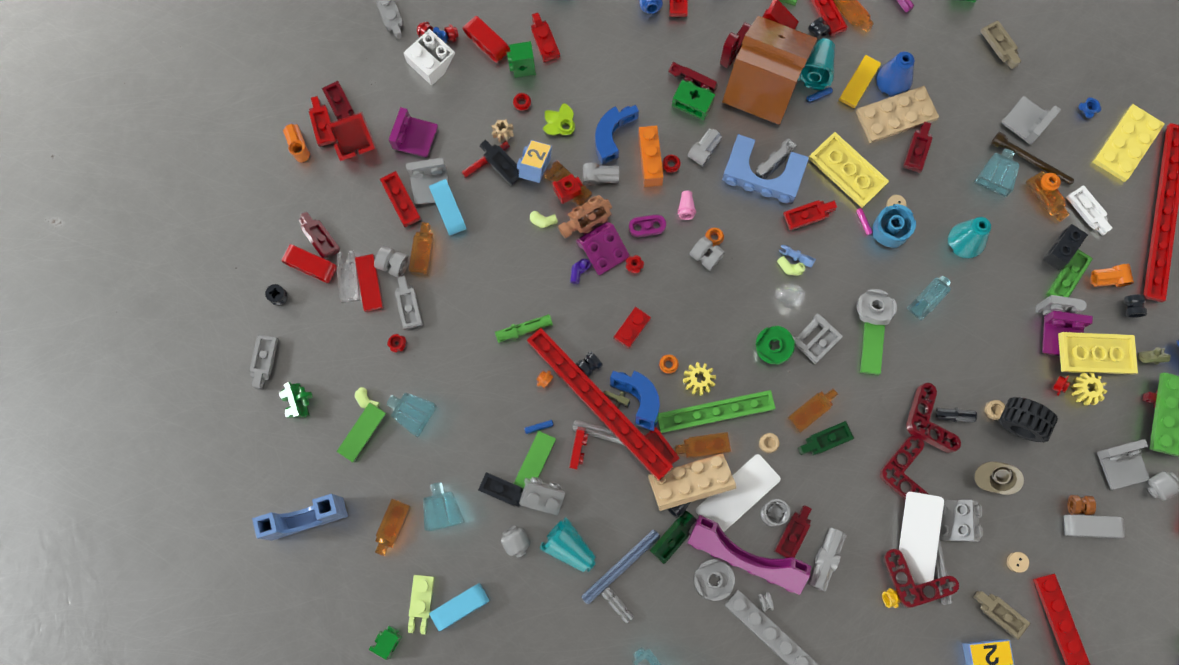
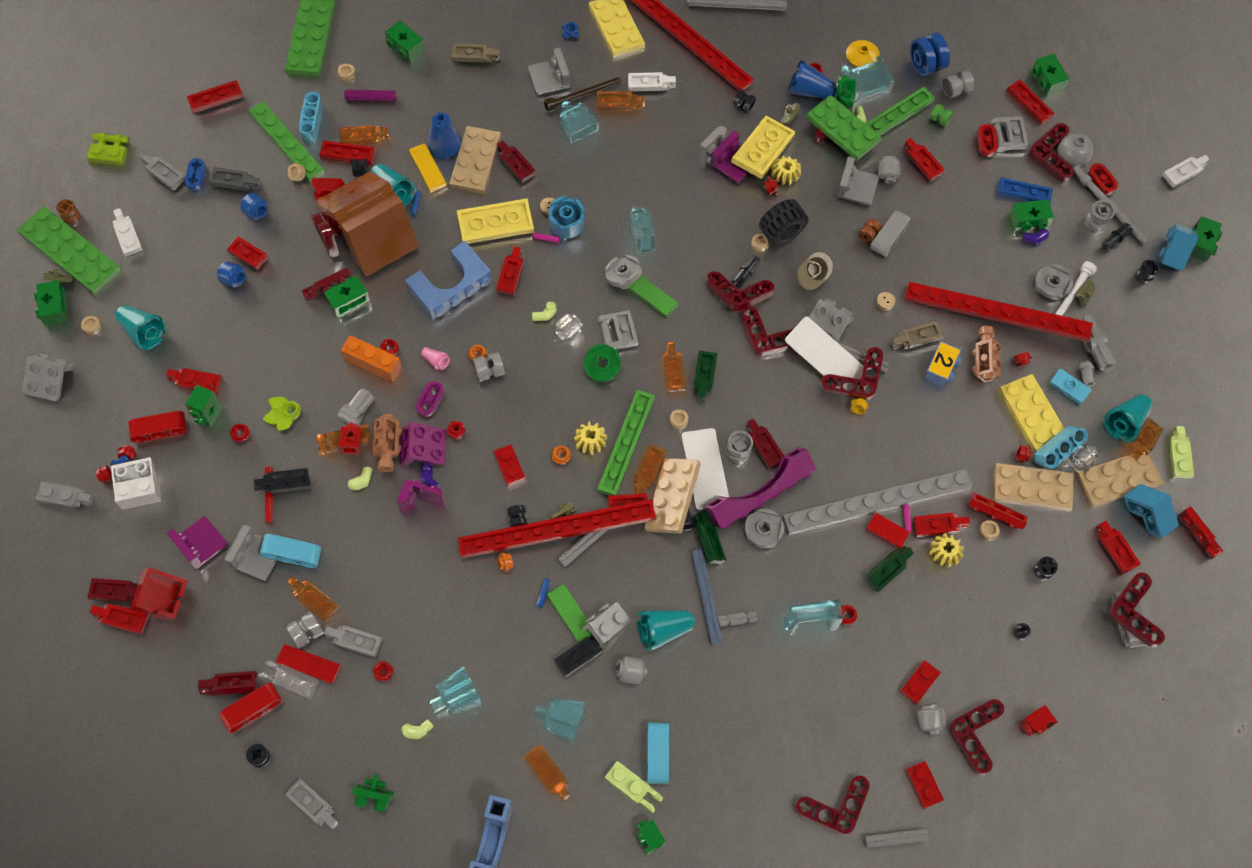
camera: 65 degrees left, 10 degrees down
orange piece [283,124,310,163] -> none
bright green tile [336,402,387,462] -> none
red plate [380,171,421,227] -> none
tan gear [491,119,514,143] -> none
bright green pin [495,314,553,343] -> none
brick [517,140,552,183] -> none
red plate [569,427,589,469] -> none
blue arch [595,105,639,165] -> none
blue arch [610,371,660,431] -> none
light grey piece [688,128,722,166] -> none
light grey hinge [756,139,797,179] -> none
light grey bush [758,592,774,612] -> none
medium blue piece [779,245,816,268] -> none
light grey piece [808,528,847,591] -> none
teal cone [948,217,991,259] -> none
orange plate [1041,173,1061,191] -> none
black brick [1043,224,1088,270] -> none
bright green tile [1046,249,1093,297] -> none
orange piece [1090,264,1134,287] -> none
none -> magenta bracket [397,479,446,516]

